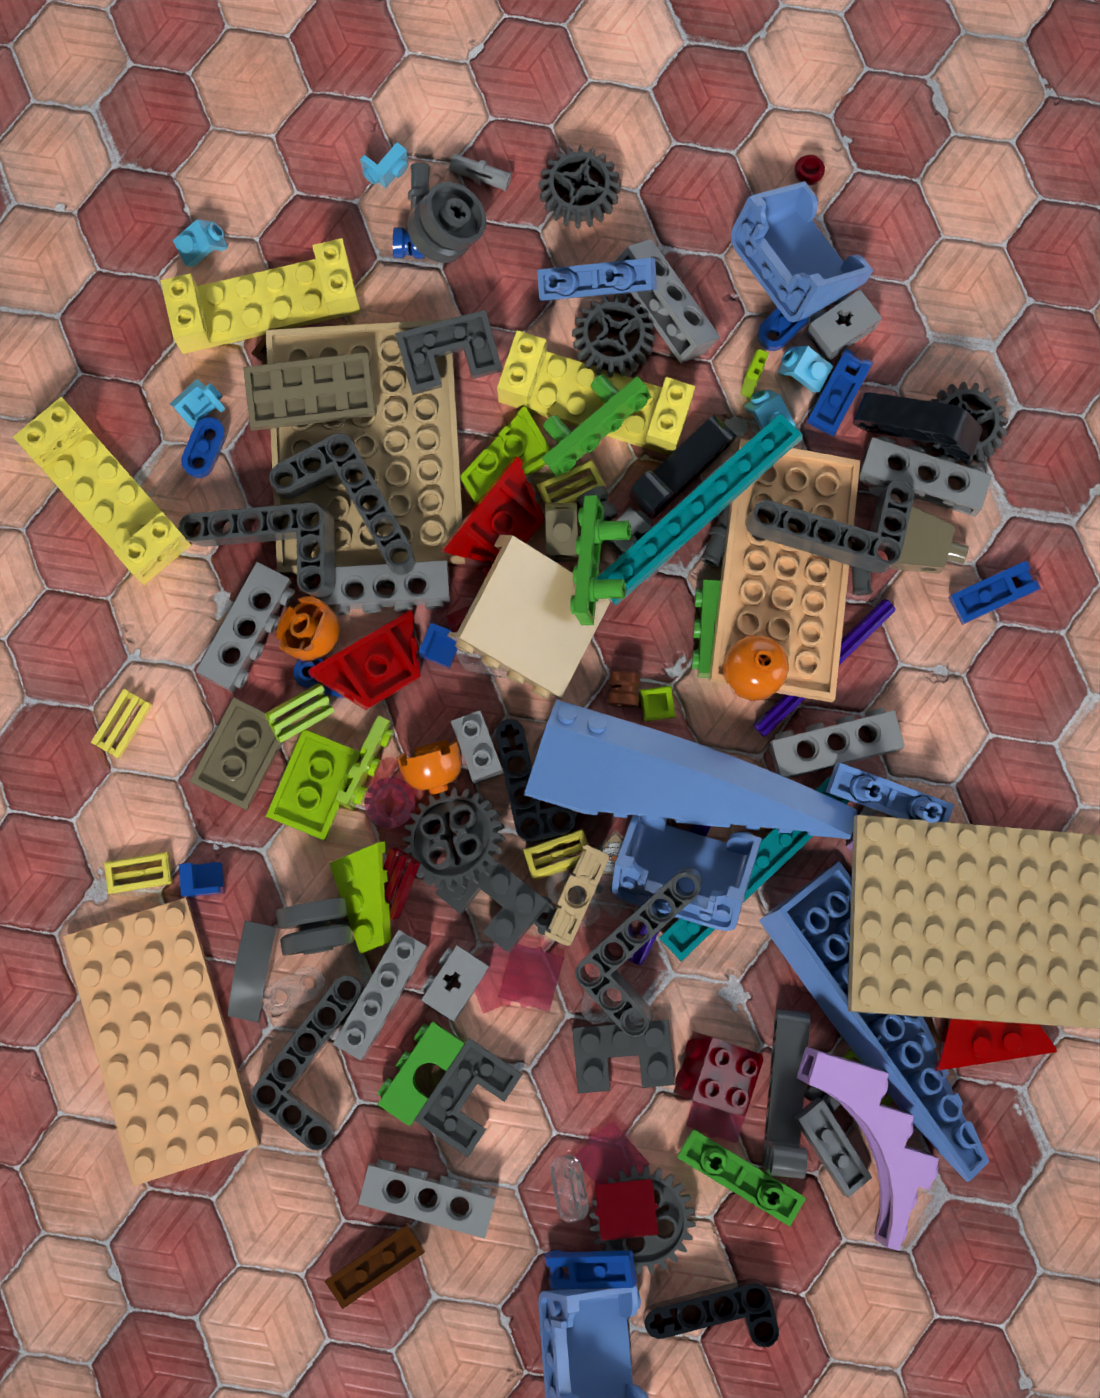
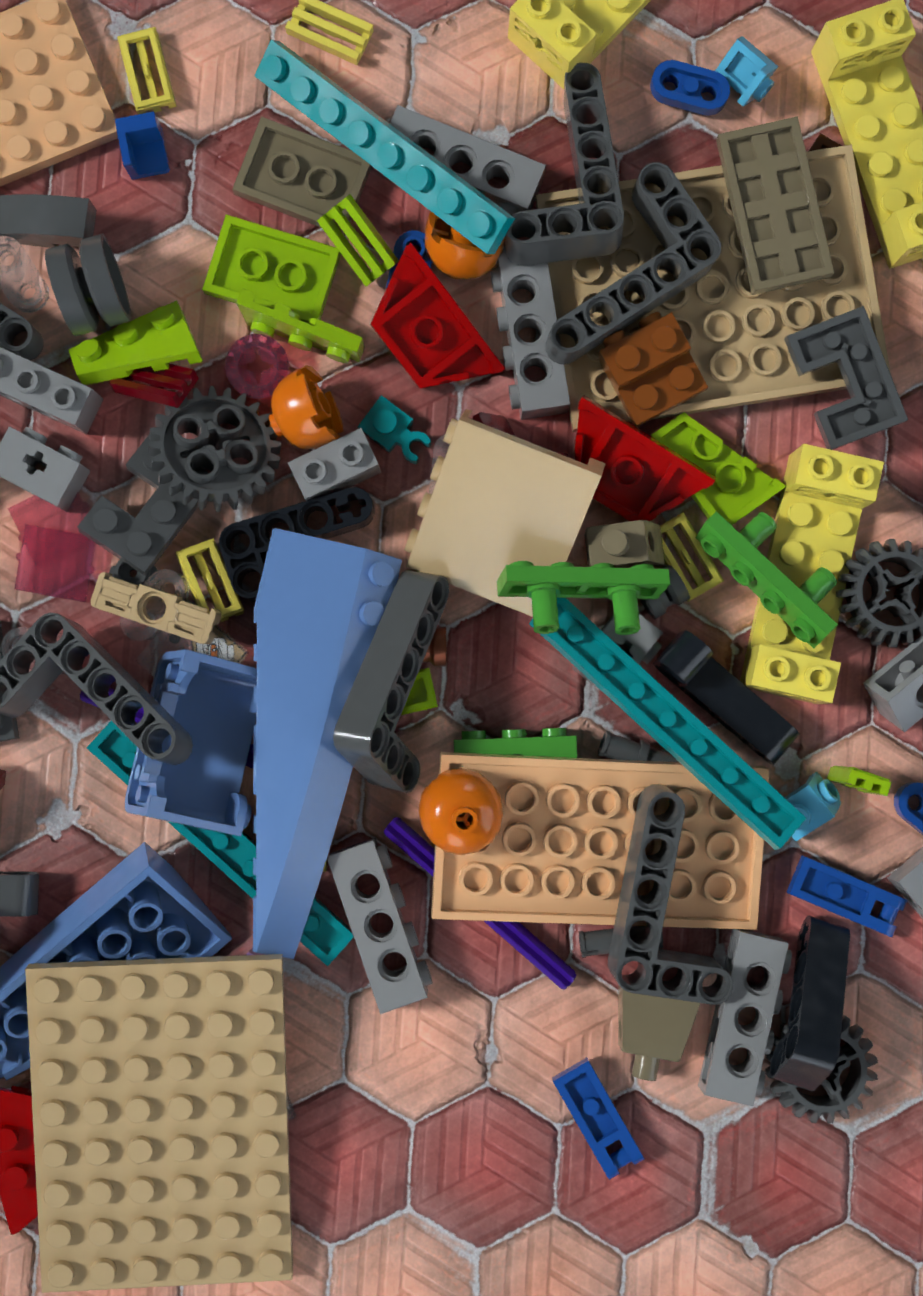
camera: 80 degrees right, 5 degrees up
blue panel [419,623,458,669] -> none
medium azure bracket [777,346,833,393] -> none
medium blue plate [826,762,954,823] -> none
none -> teal plate [254,39,515,254]
none -> dark grey beam [333,570,449,793]
none -> teal plate [357,395,431,464]
none -> dark orange plate [597,311,708,428]

